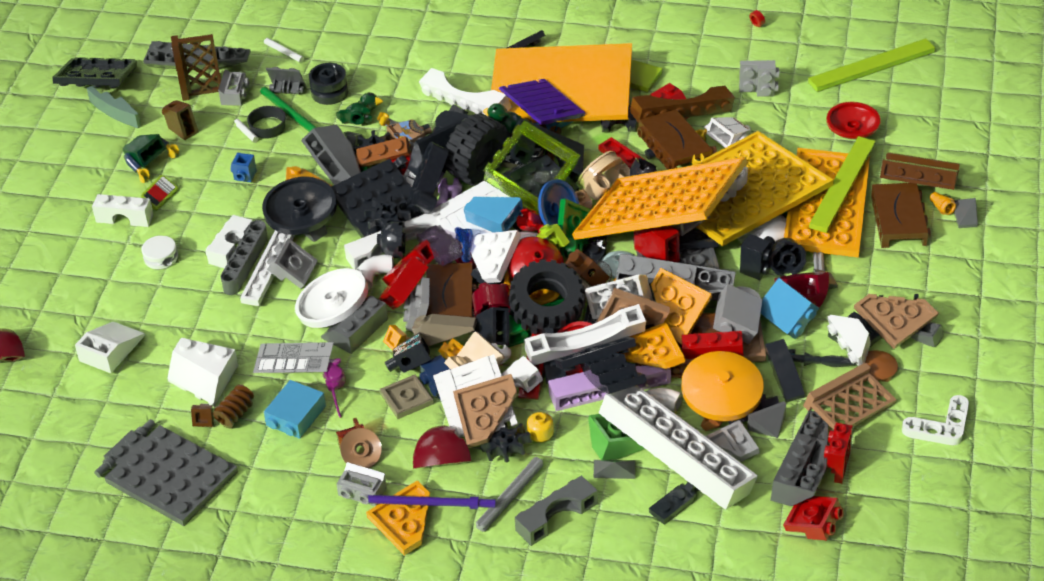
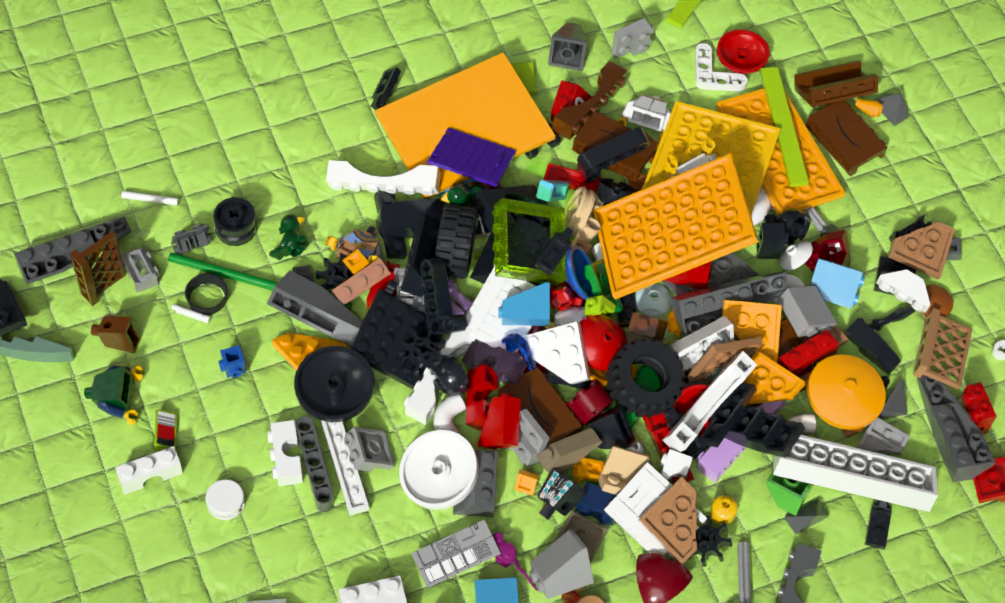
camera: 40 degrees left, 15 degrees up
none -> light orange tile [342,249,370,275]
none -> light grey slope [529,529,594,599]
none -> black hinge [534,227,574,276]
none -> slope [536,180,569,202]
none -> dark grey slope [548,23,587,71]
none -> black beam [577,127,650,183]
none -> white beam [695,43,748,91]
none -> white dish [779,241,813,270]

